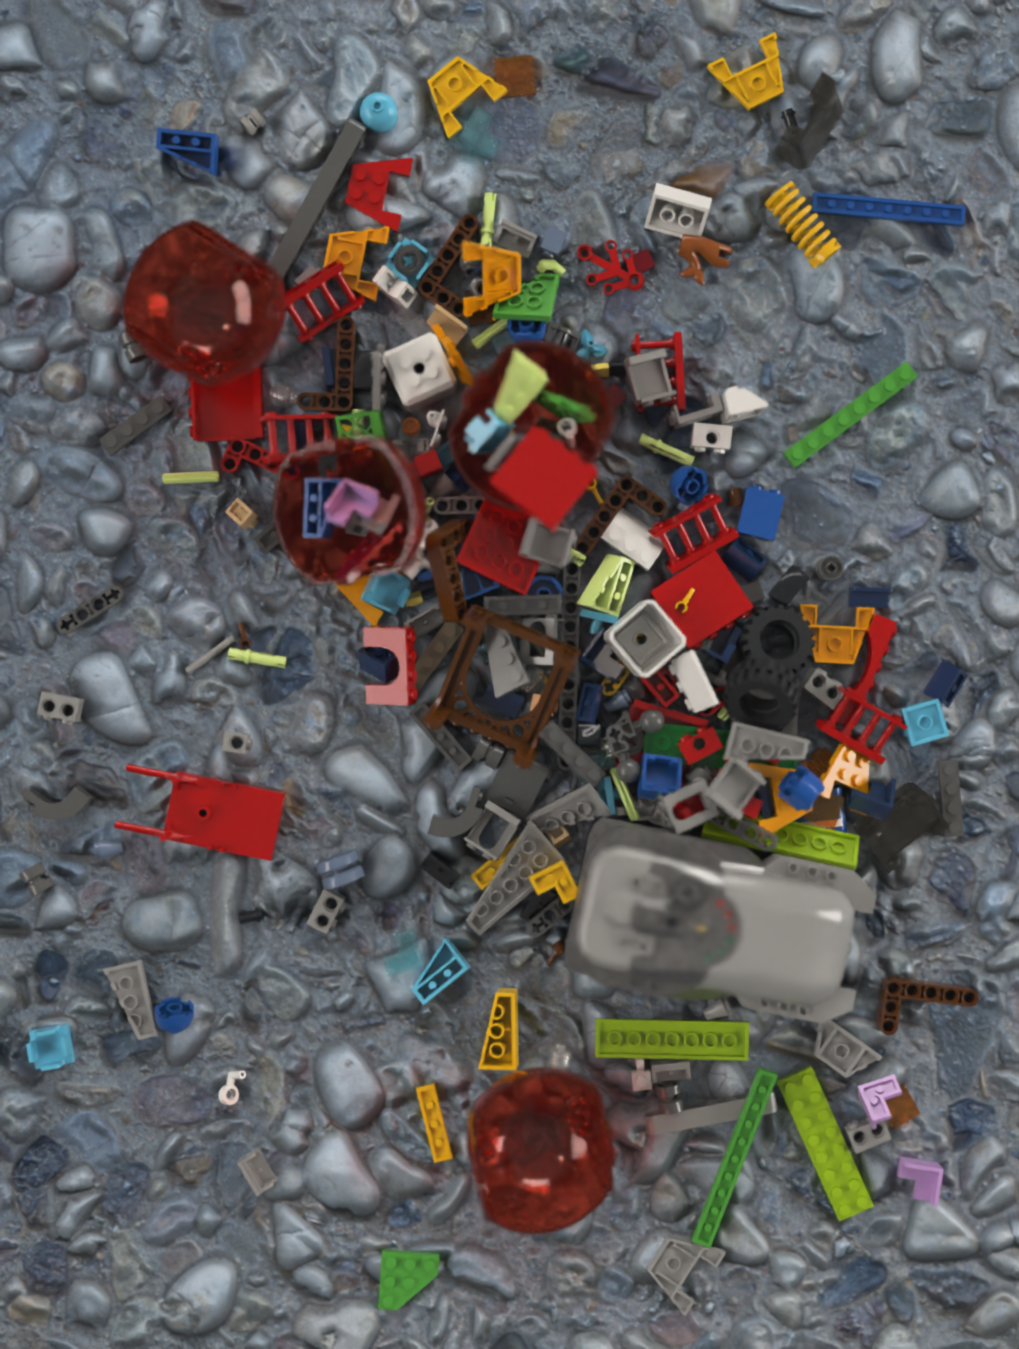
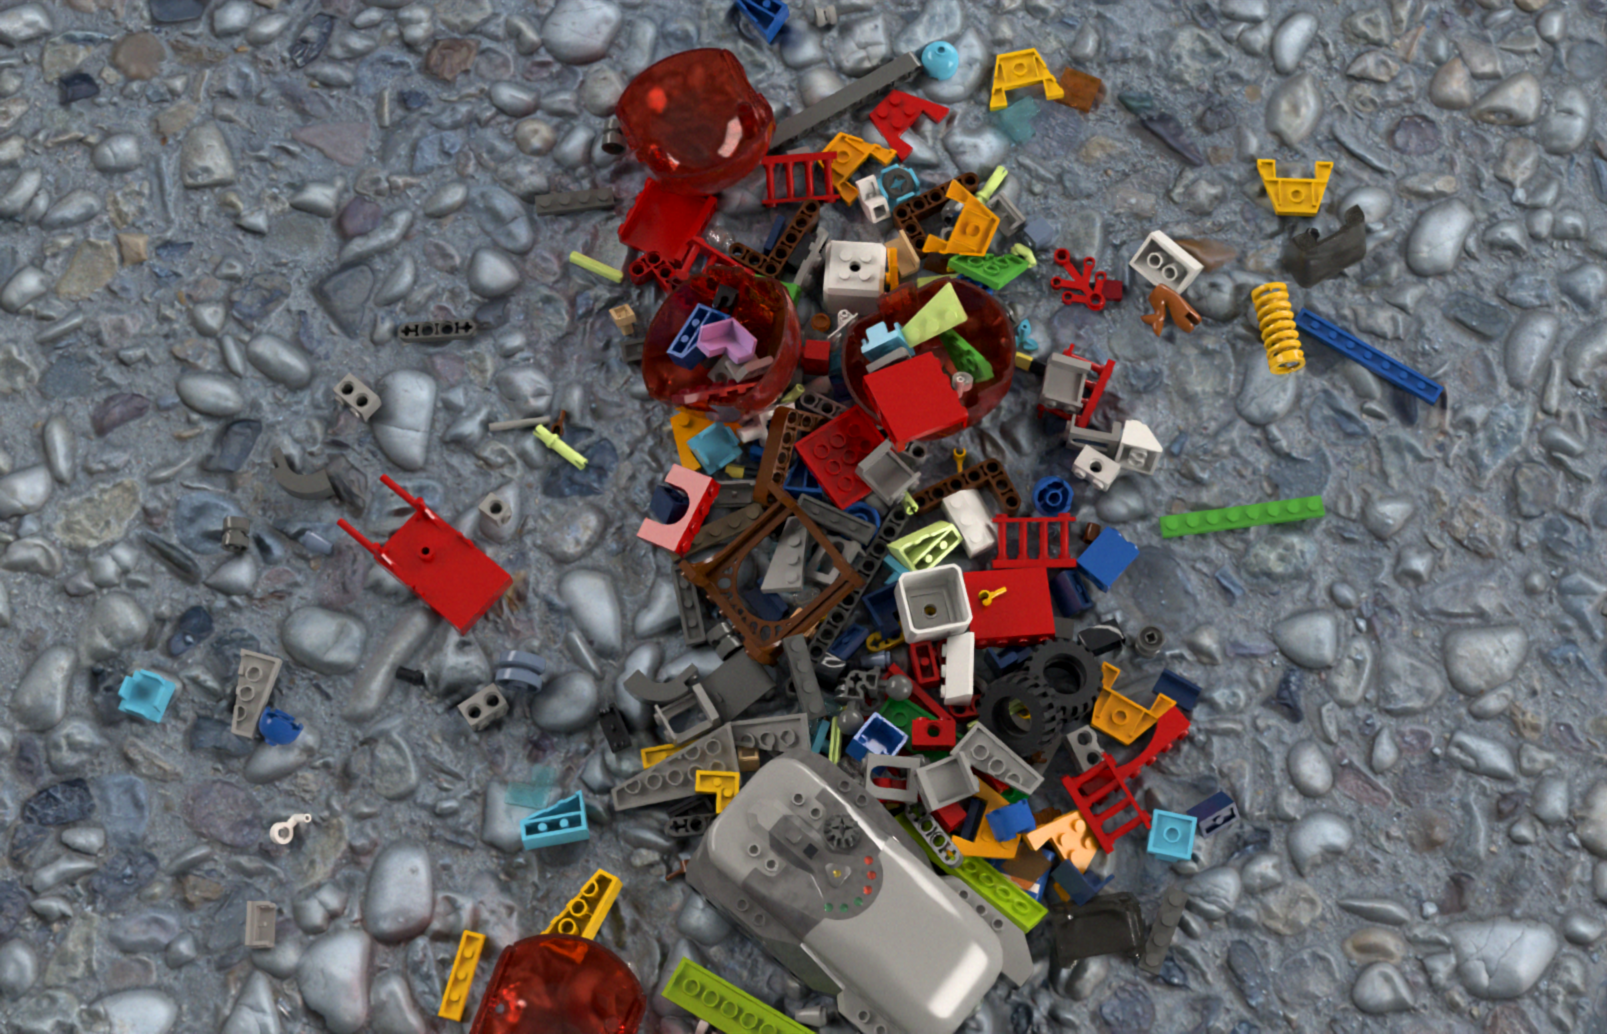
camera: 25 degrees right, 20 degrees down
dark red tile [601,383,627,411] -> none
yellowish green pin [638,433,695,466] -> none

